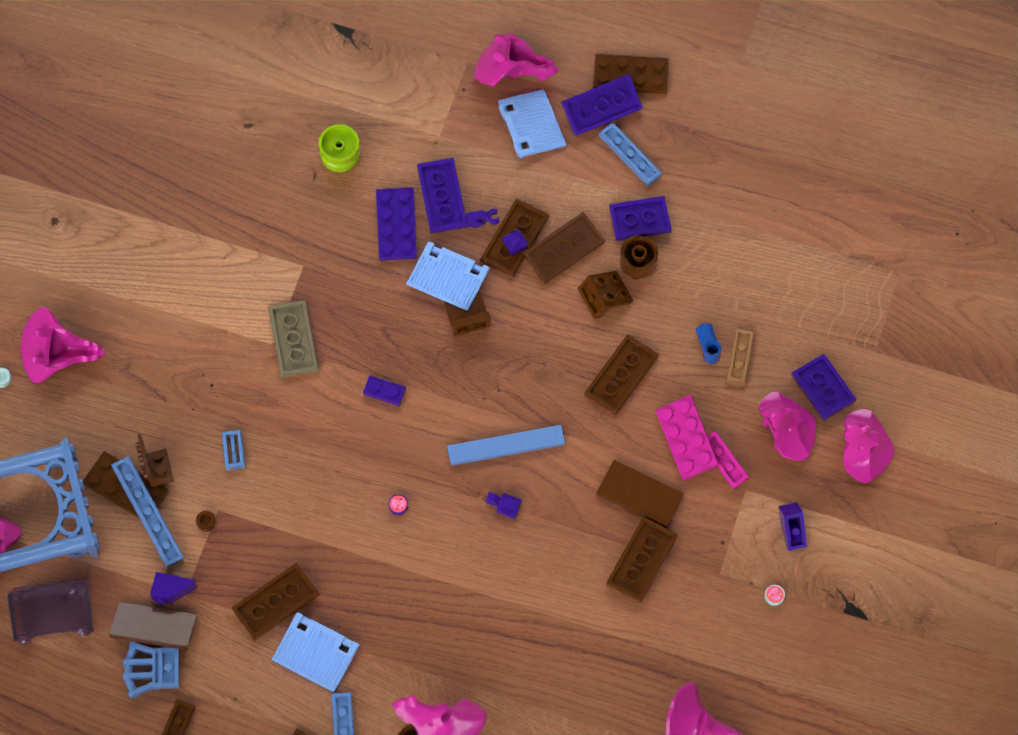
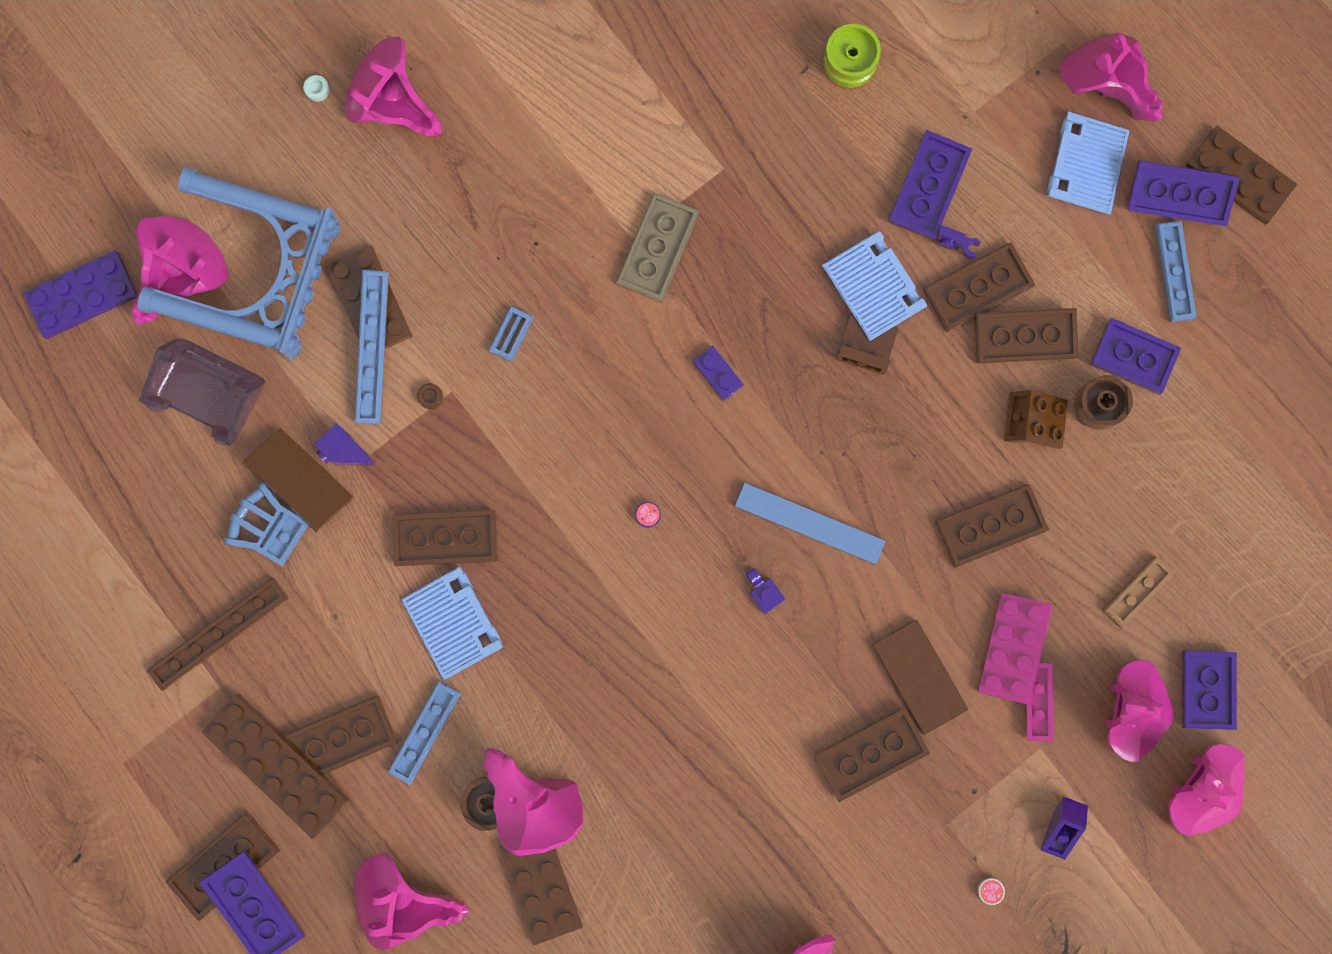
camera: 30 degrees right, 15 degrees up
reddish brown bracket [135,434,174,487] -> none
dark purple plate [376,187,417,261] -> none
dark purple plate [502,229,528,255] -> none
blue piece [696,323,721,364] -> none

